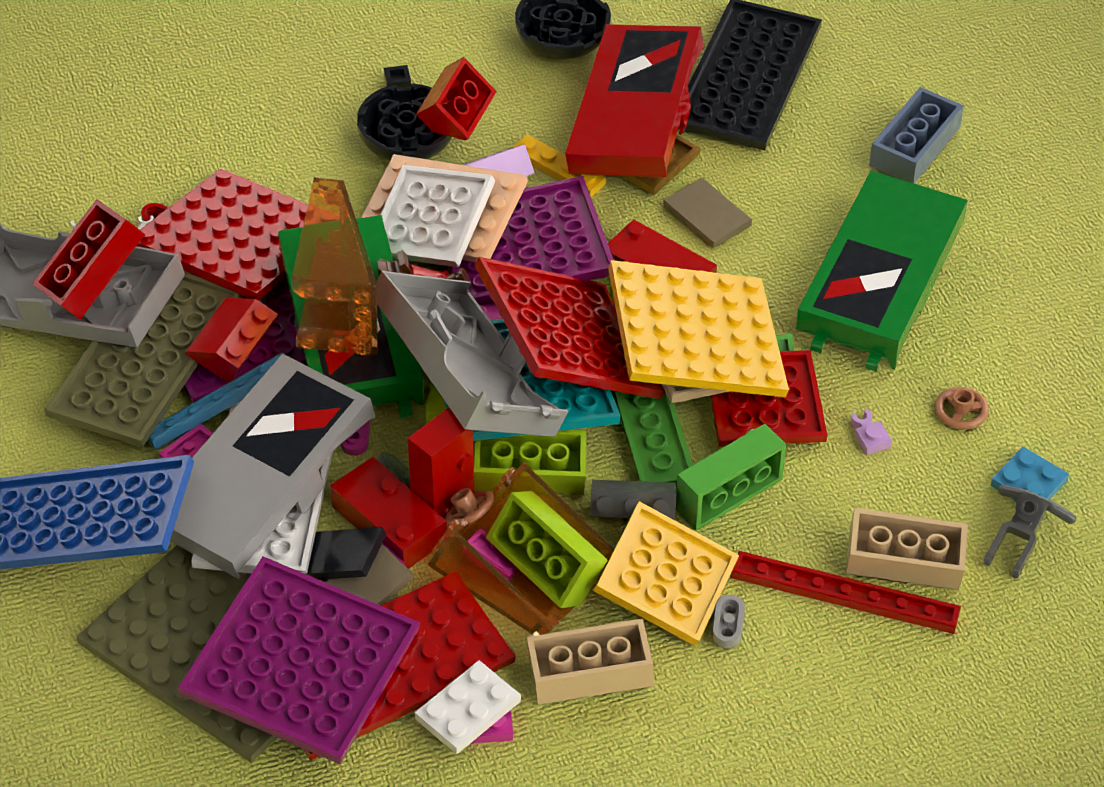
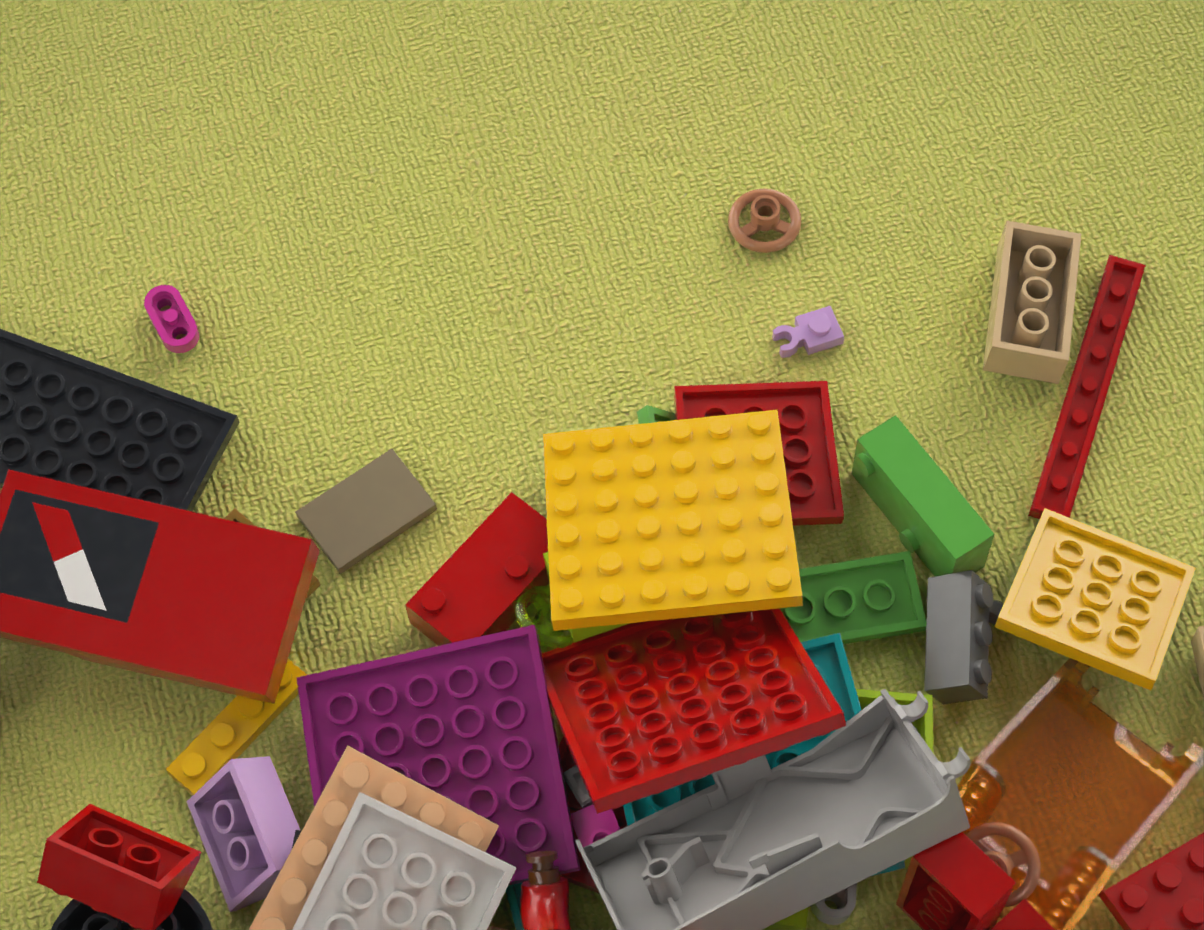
camera: 85 degrees left, 15 degrees up
dark pink plate [462,528,519,582] -> none
lime brick [486,491,608,608] -> none
light grey plate [712,595,745,648] -> none
green piece [796,170,968,372] -> none
sand blue brick [869,87,964,183] -> none
dark grey piece [983,485,1076,579] -> none
dark azure plate [991,447,1069,501] -> none
none -> dark pink plate [144,285,199,353]

